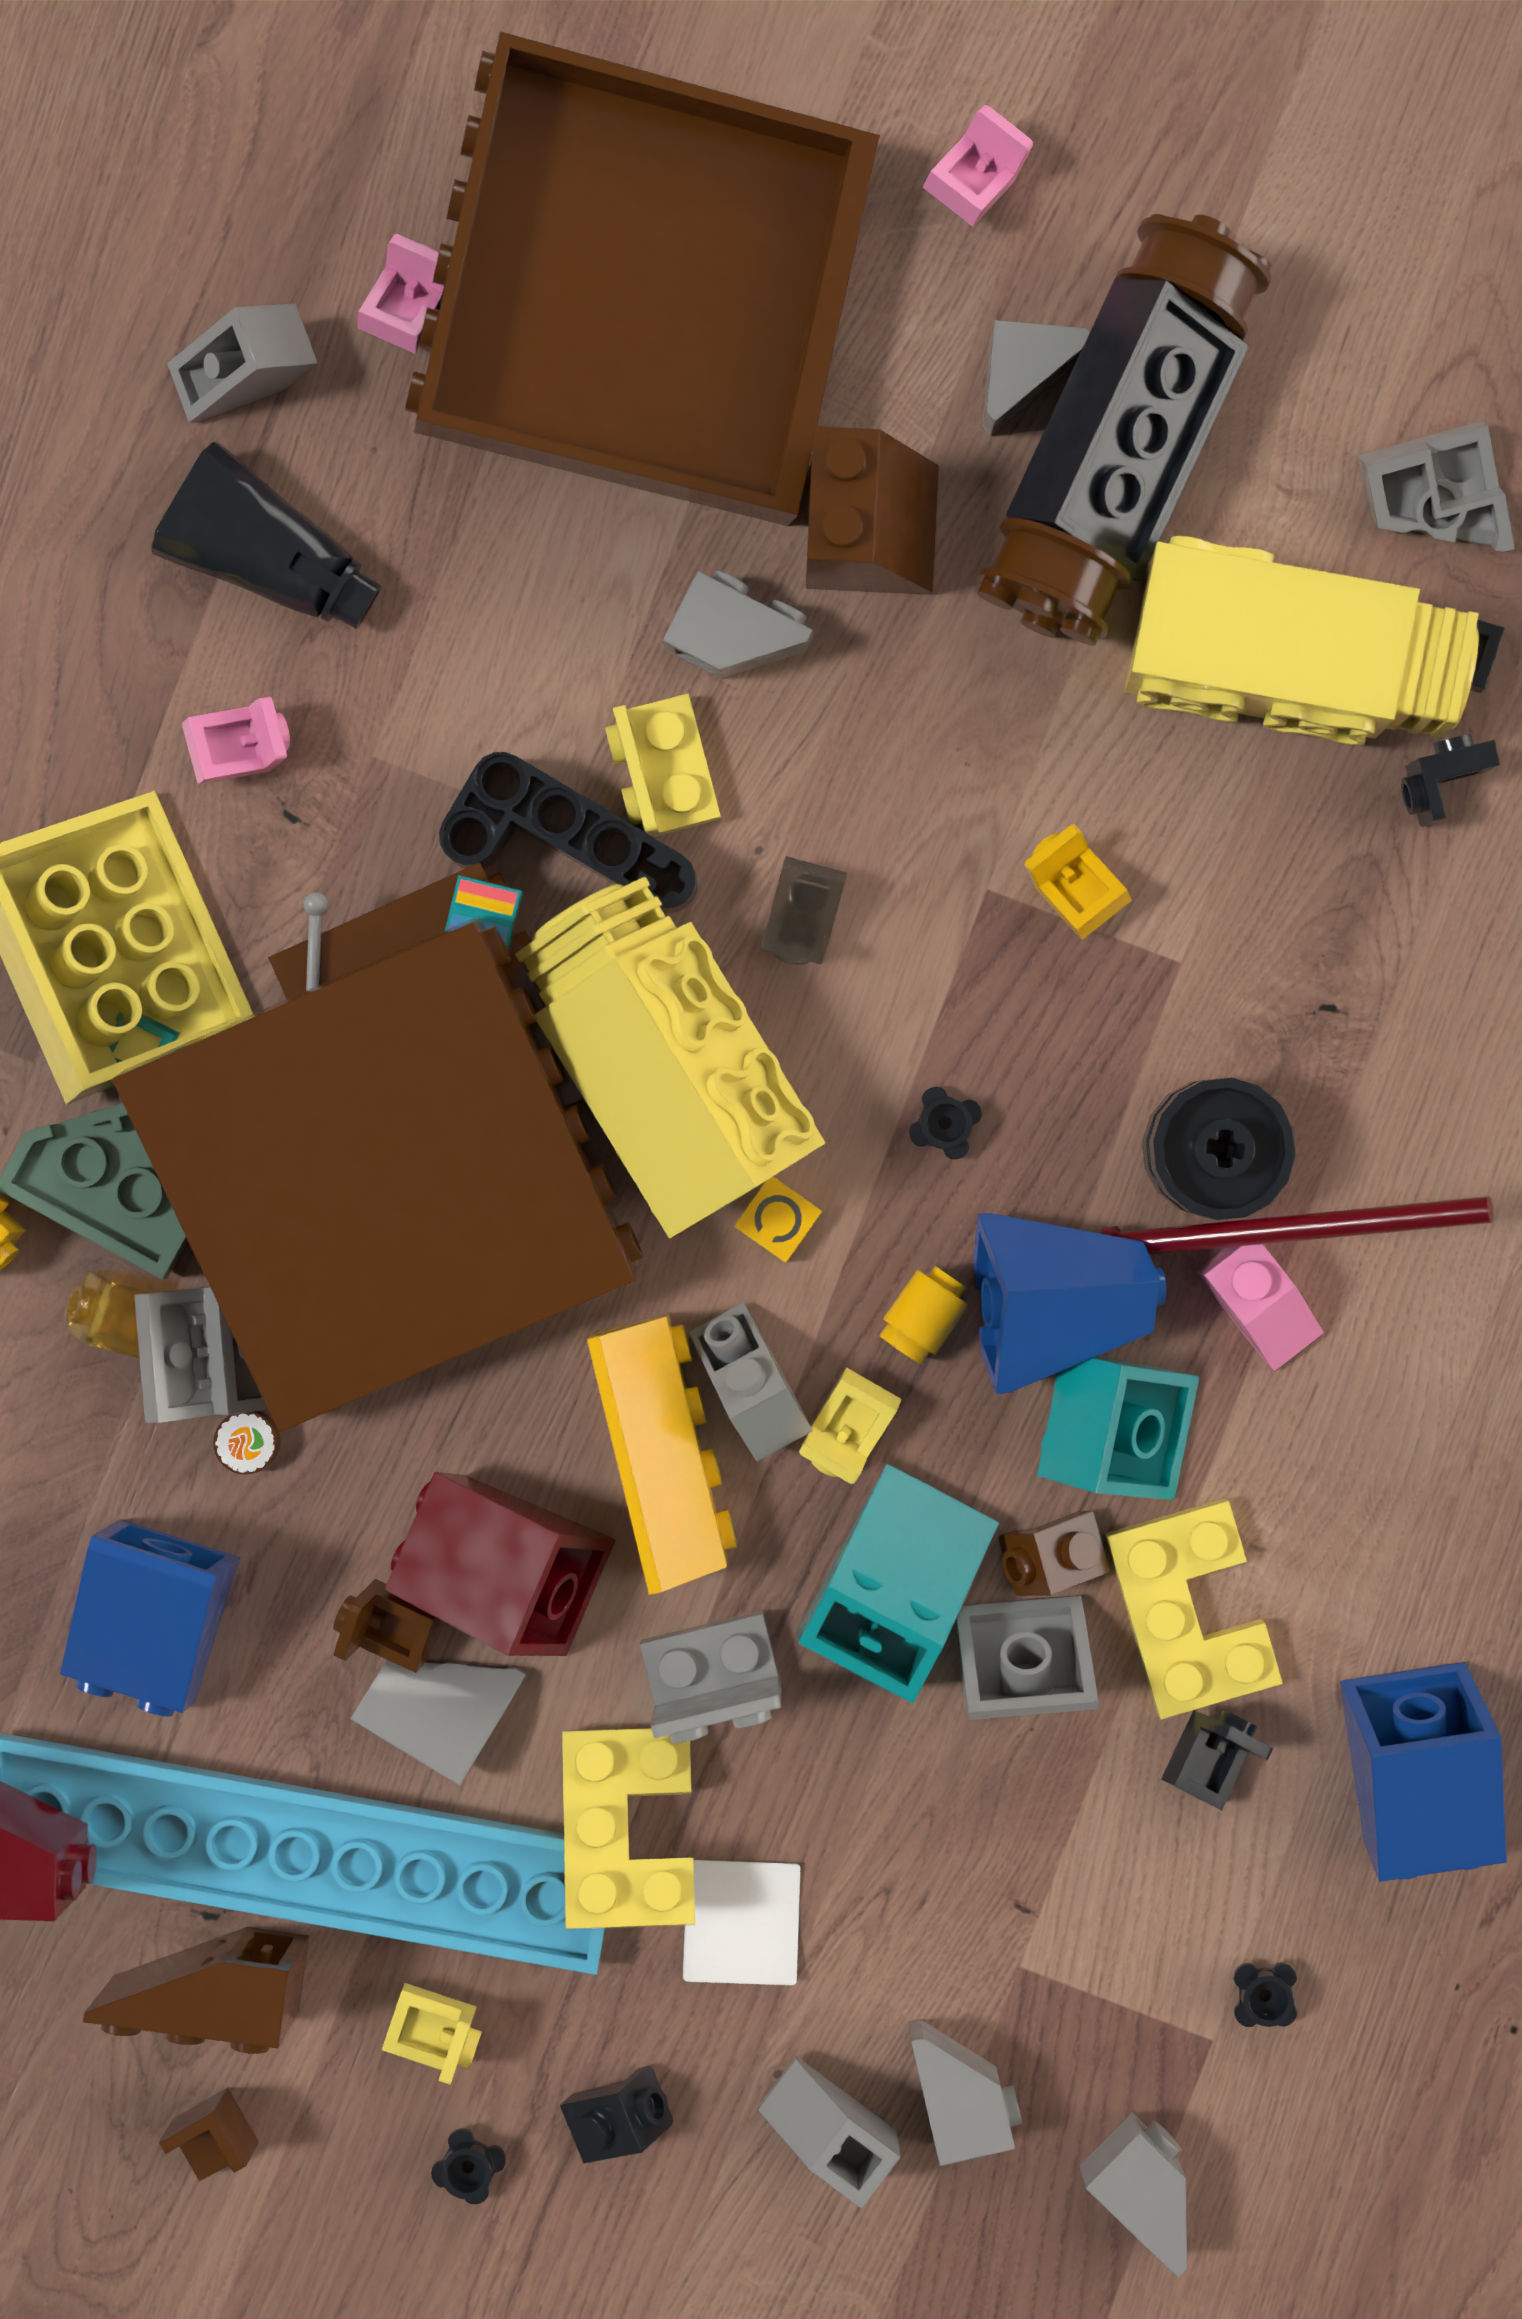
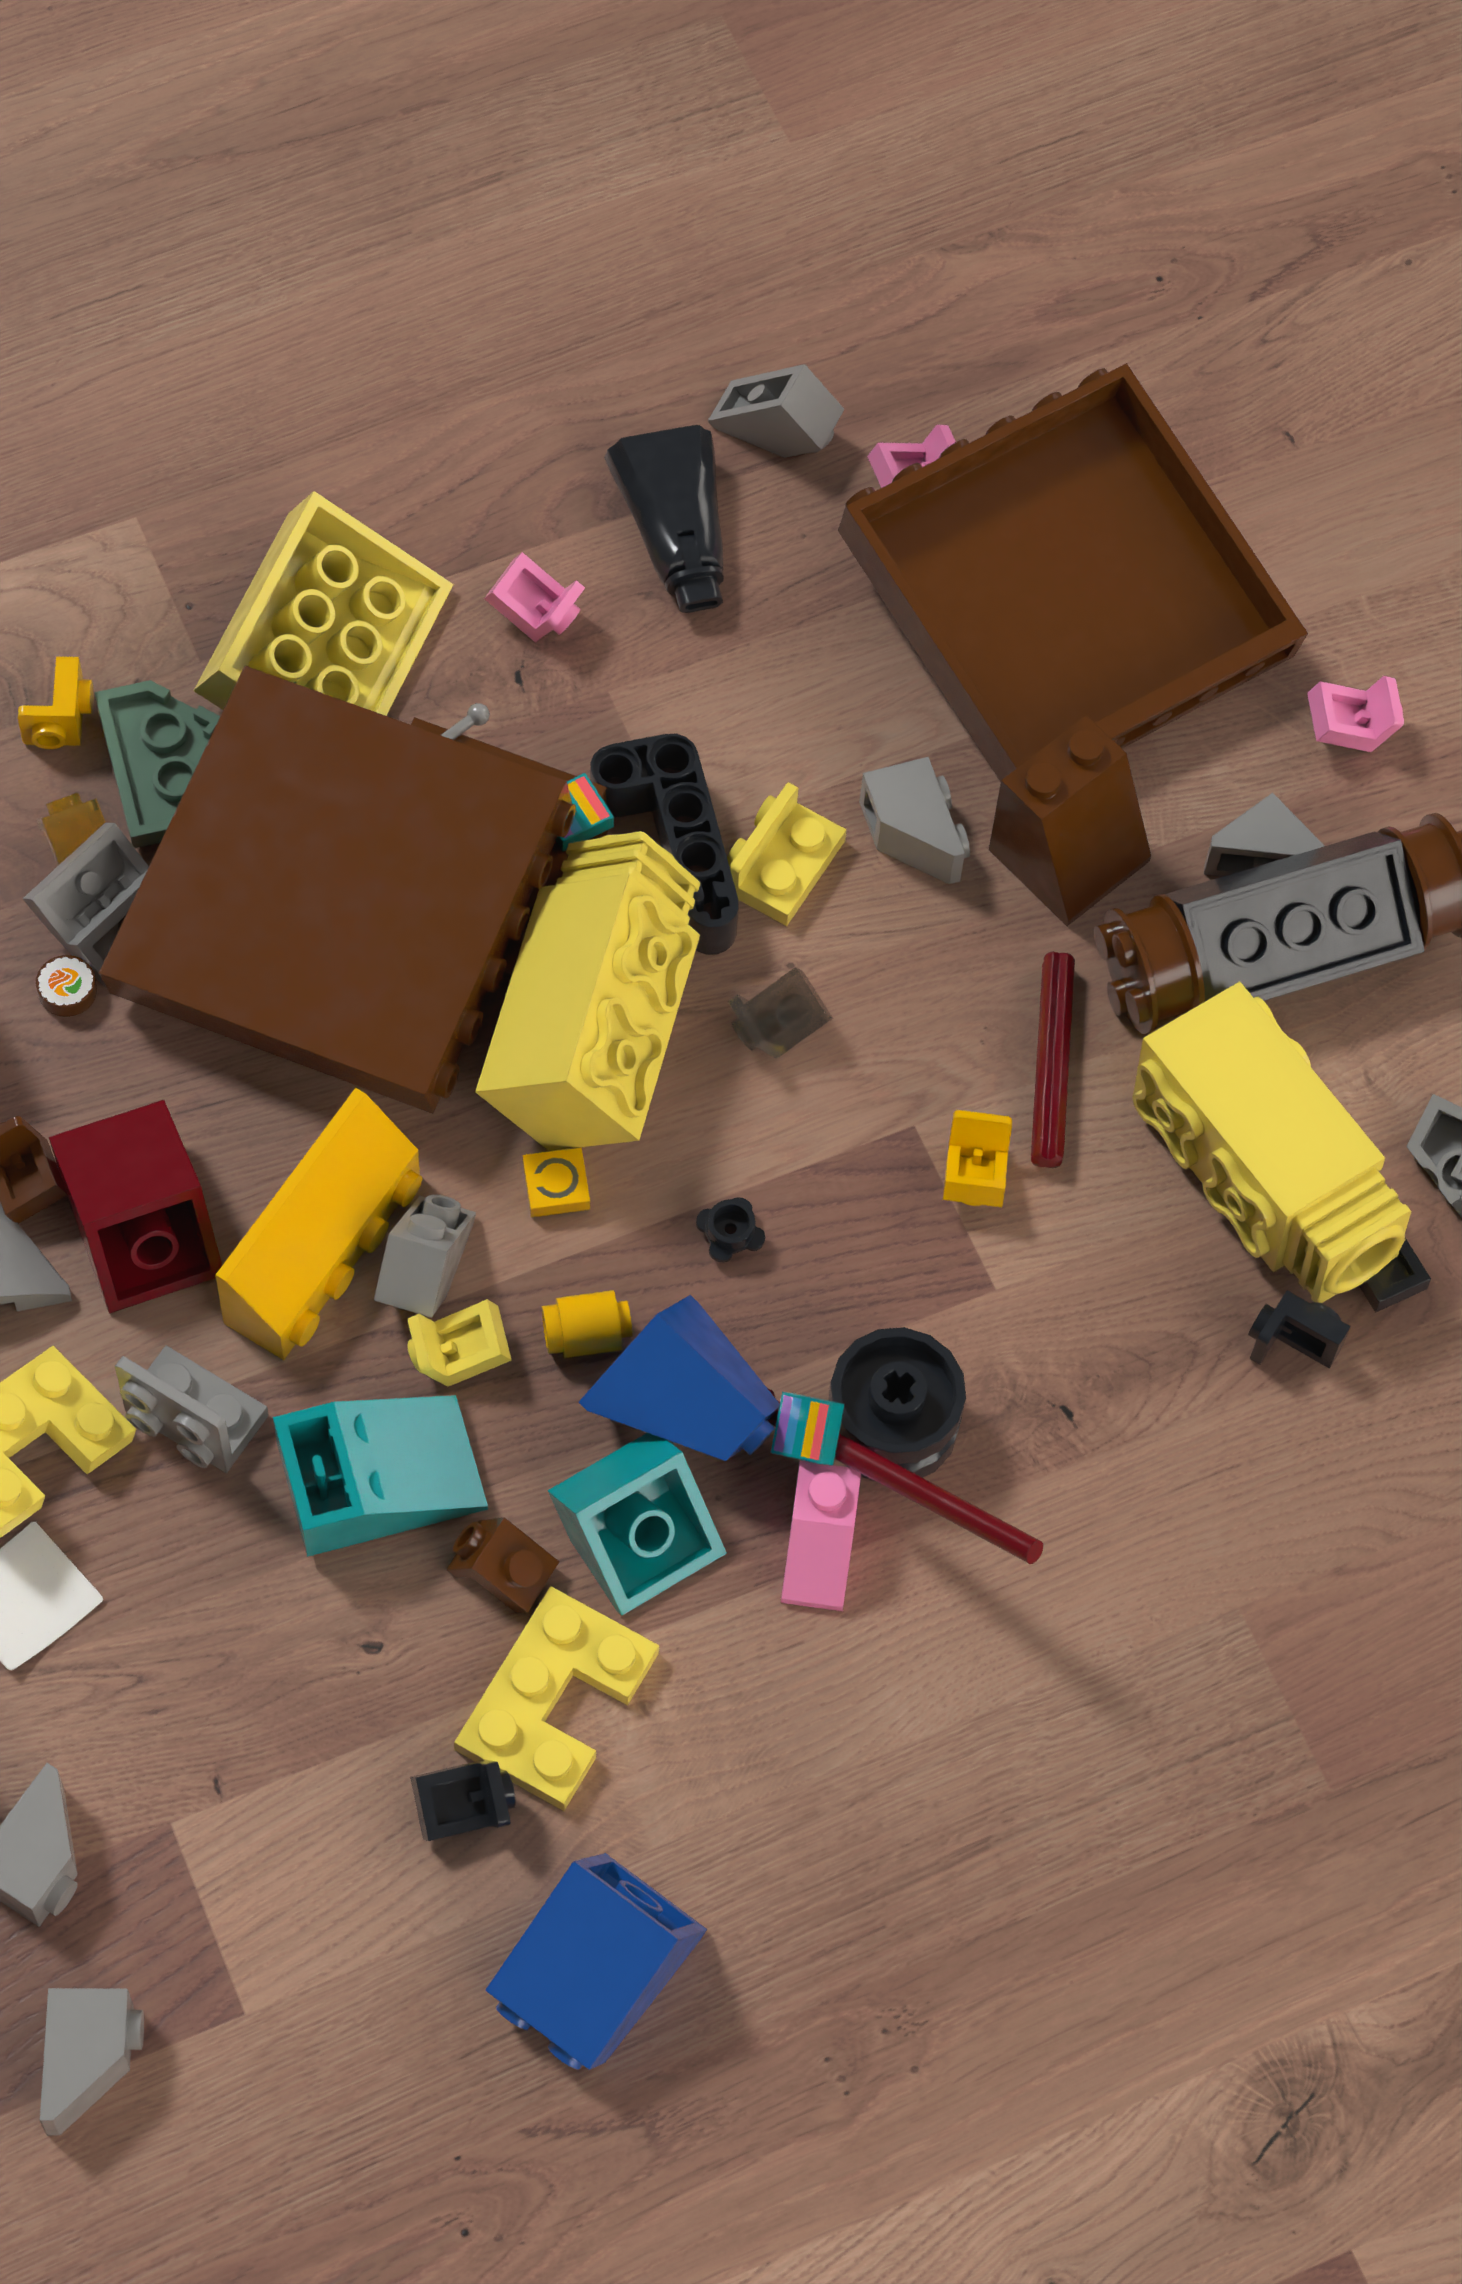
camera: 35 degrees right, 25 degrees down
light grey slope [956,1596,1099,1720] -> none
black plate [1233,1962,1297,2027] -> none
none -> tile [771,1391,844,1465]
none -> dark red axle [1031,951,1075,1169]

